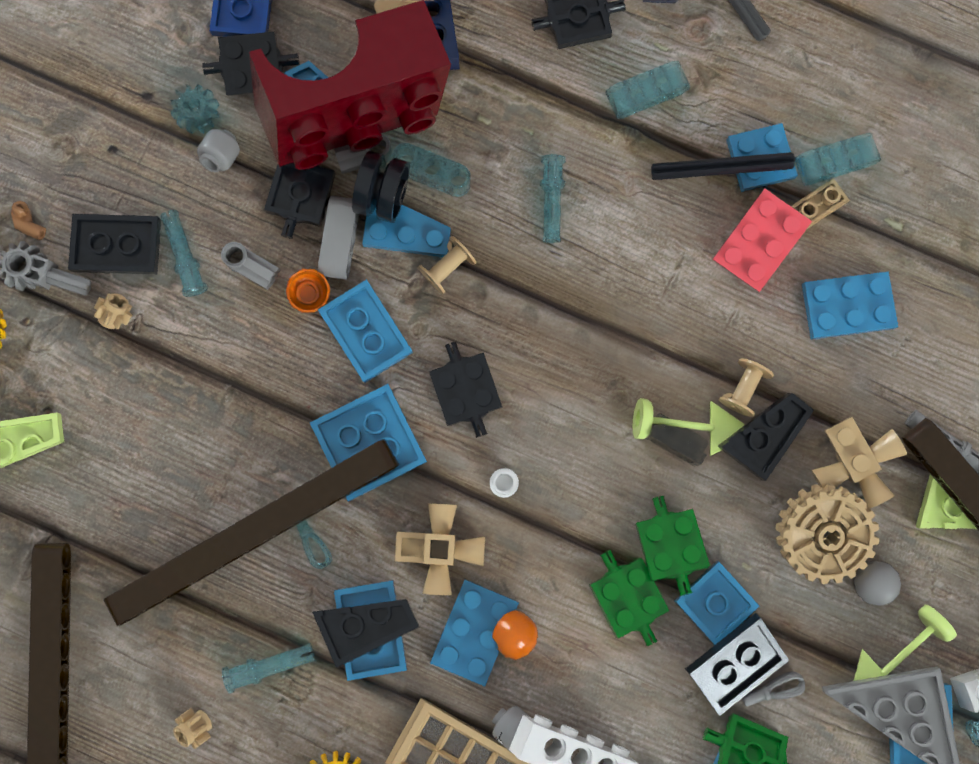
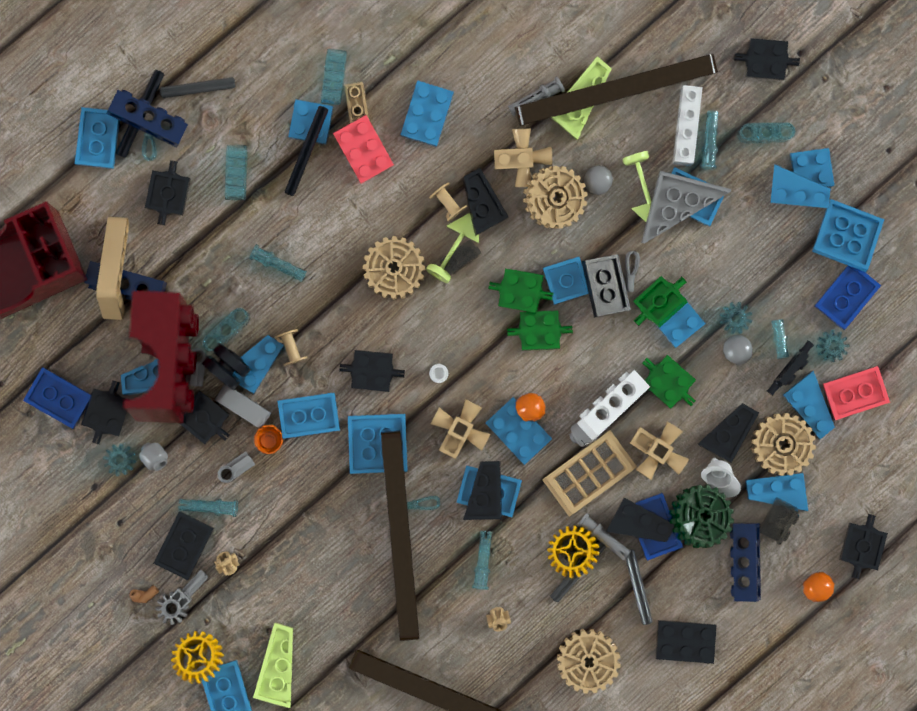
camera: 60 degrees left, 5 degrees up
none -> tan piece [363,236,426,300]

